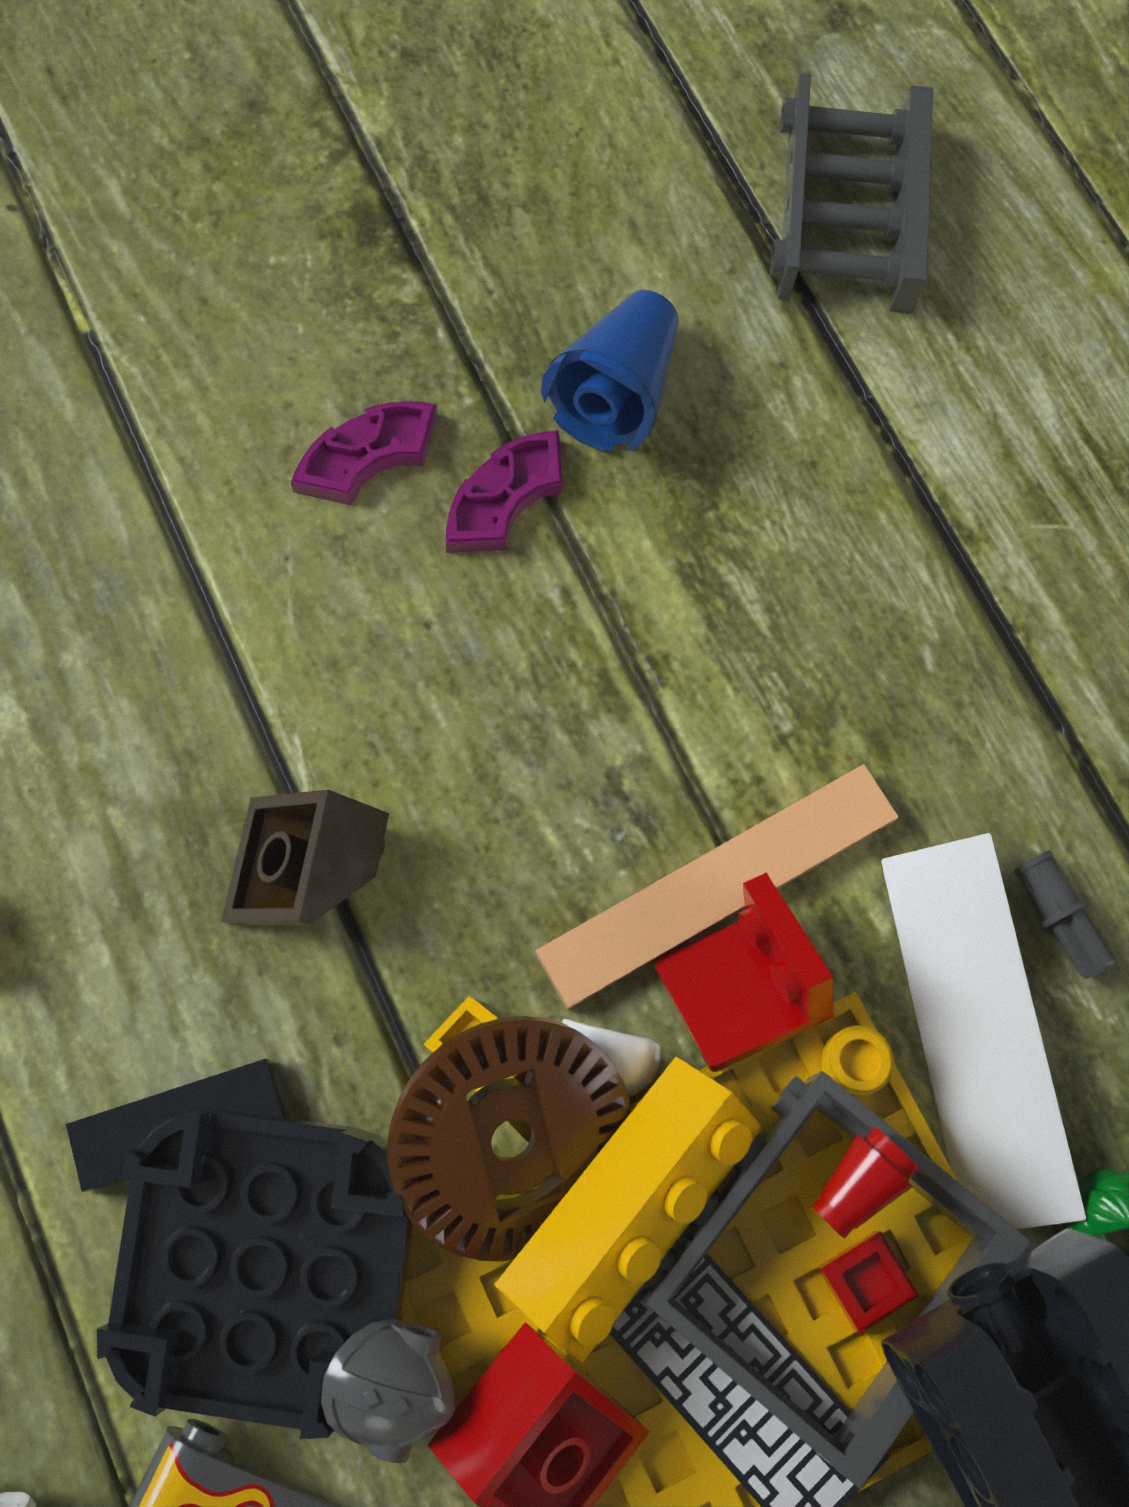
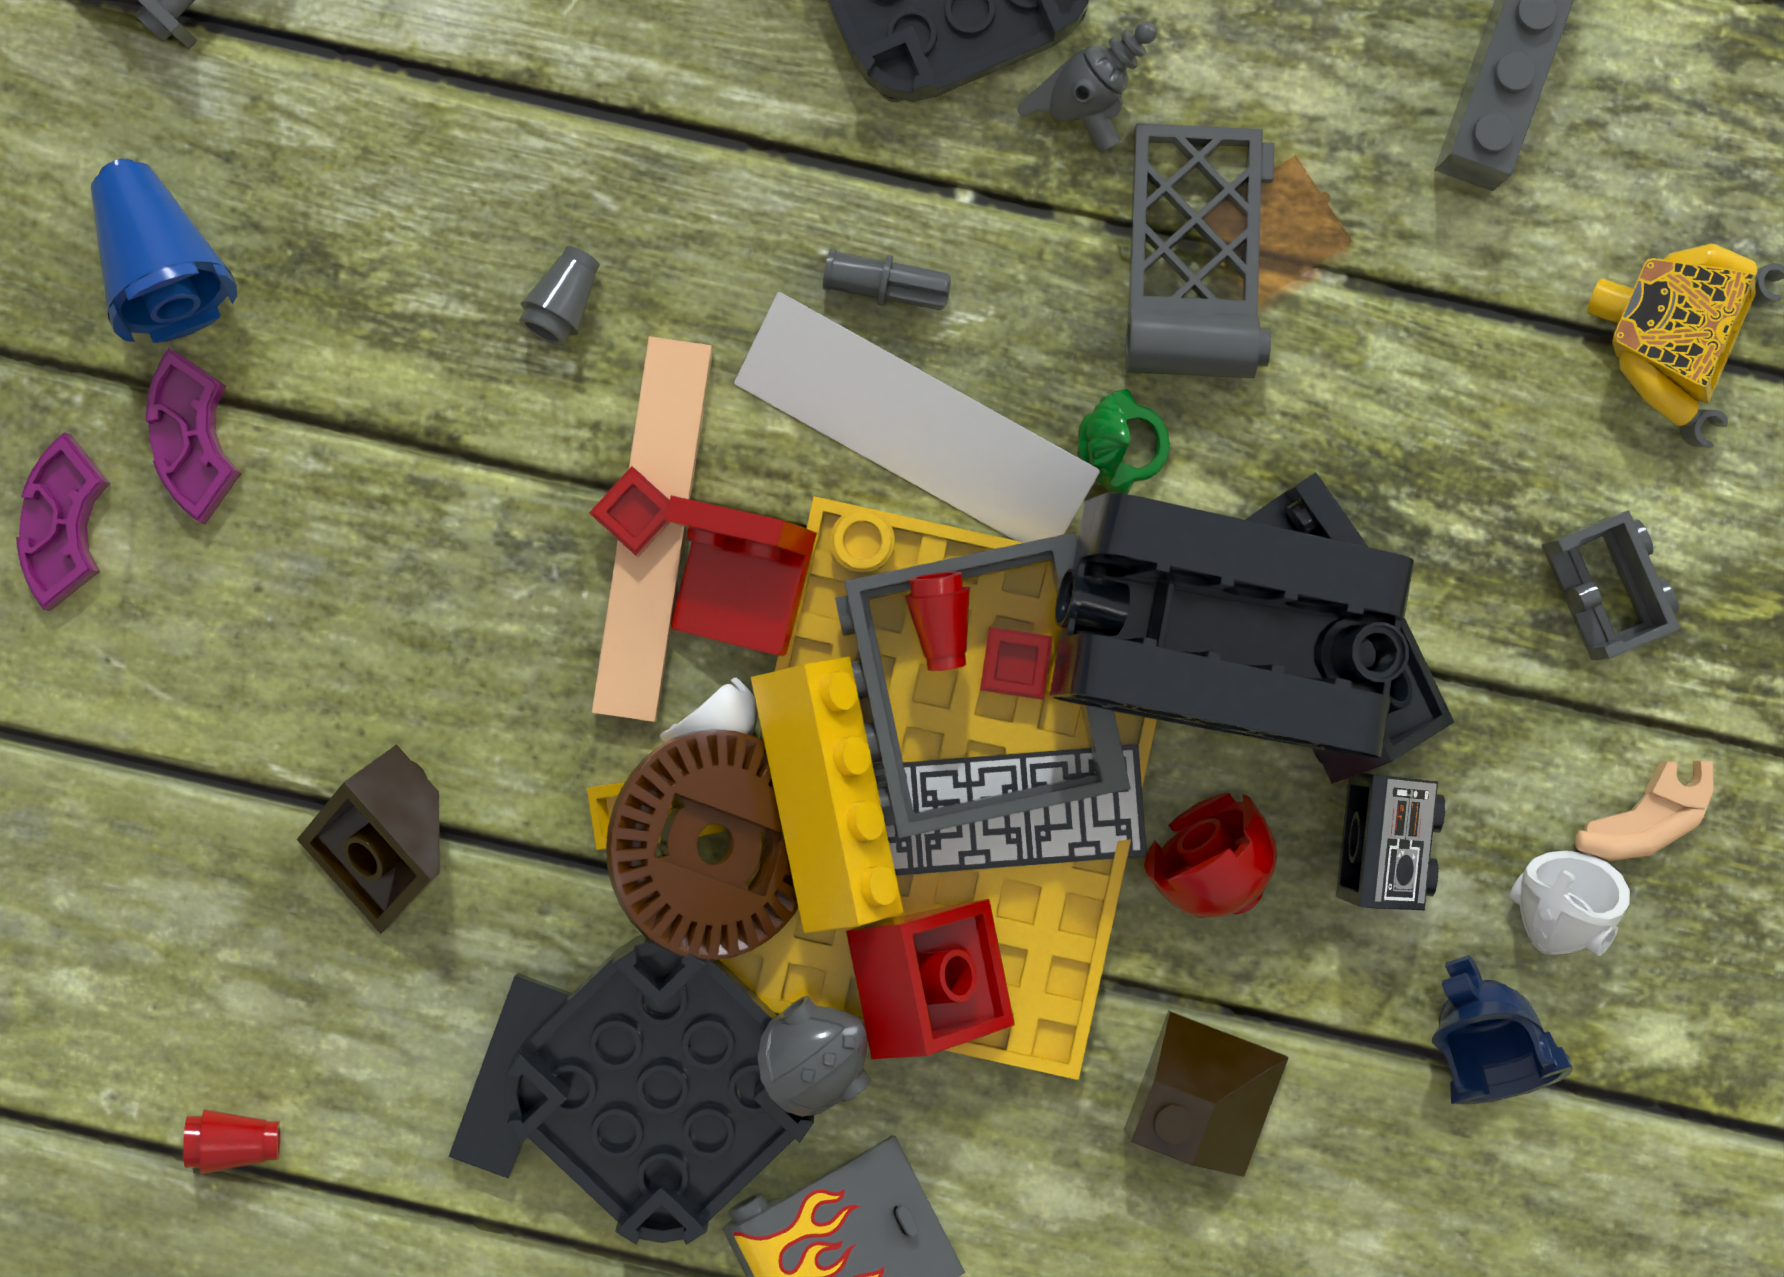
camera: 45 degrees left, 15 degrees up
none -> dark grey cone [519,246,600,346]
none -> red tile [589,466,670,557]

